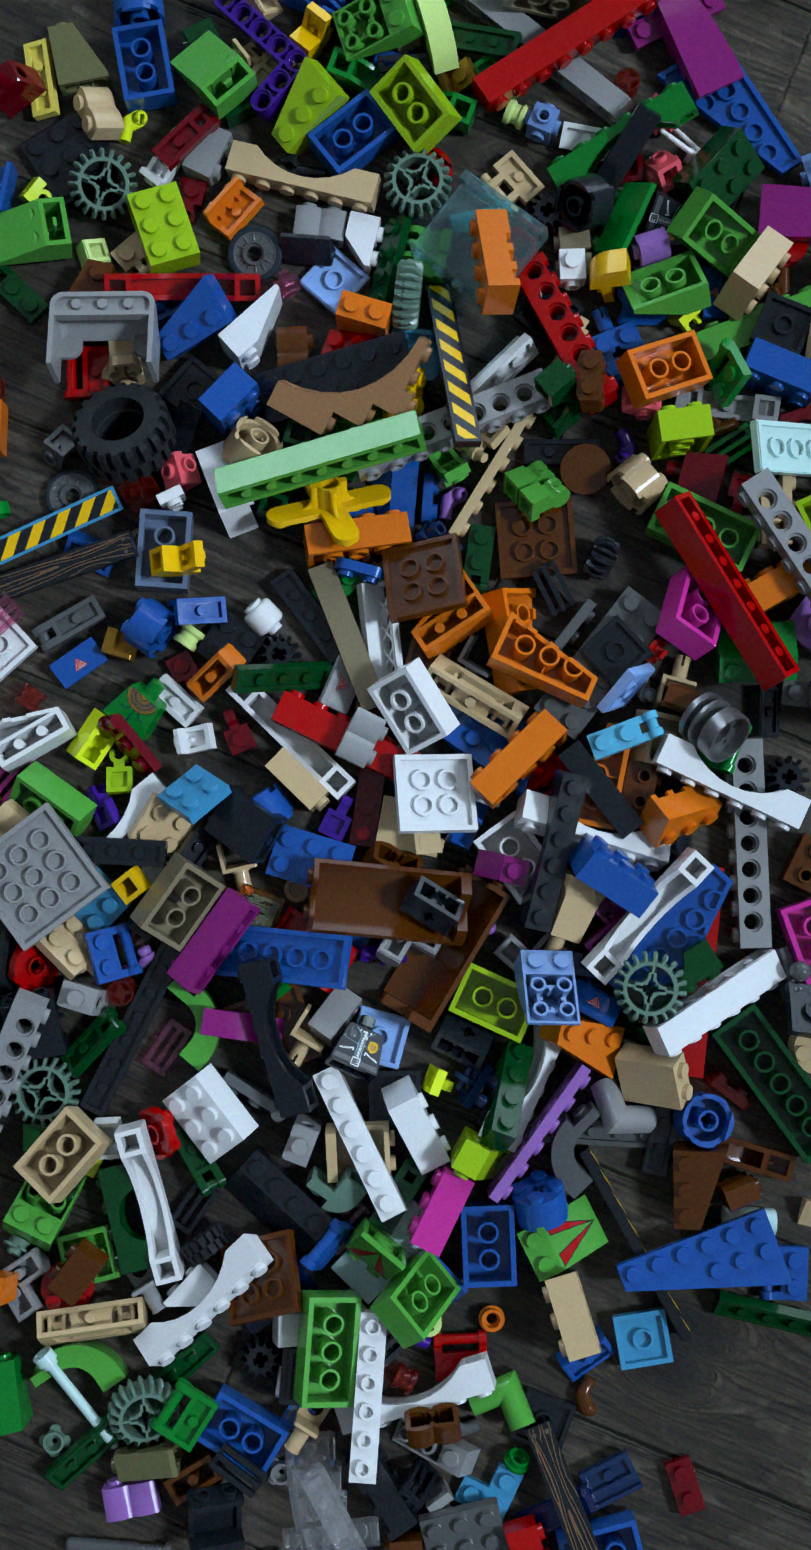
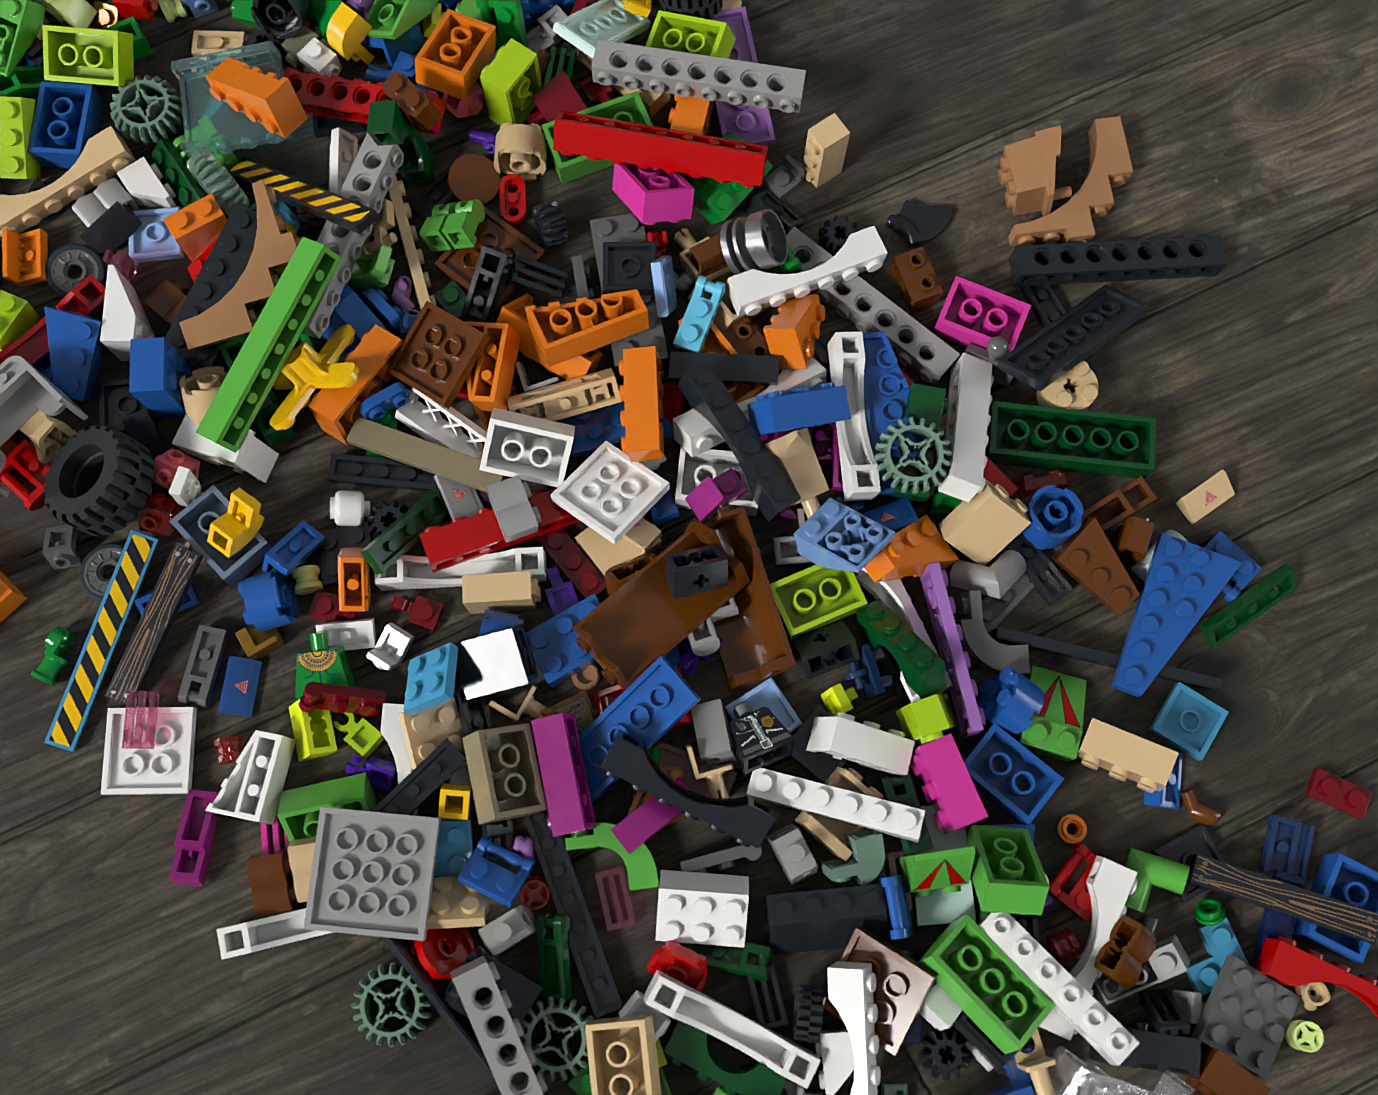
camera: 50 degrees left, 10 degrees down
none -> black slope [460,245,517,323]
none -> red plate [499,174,527,226]

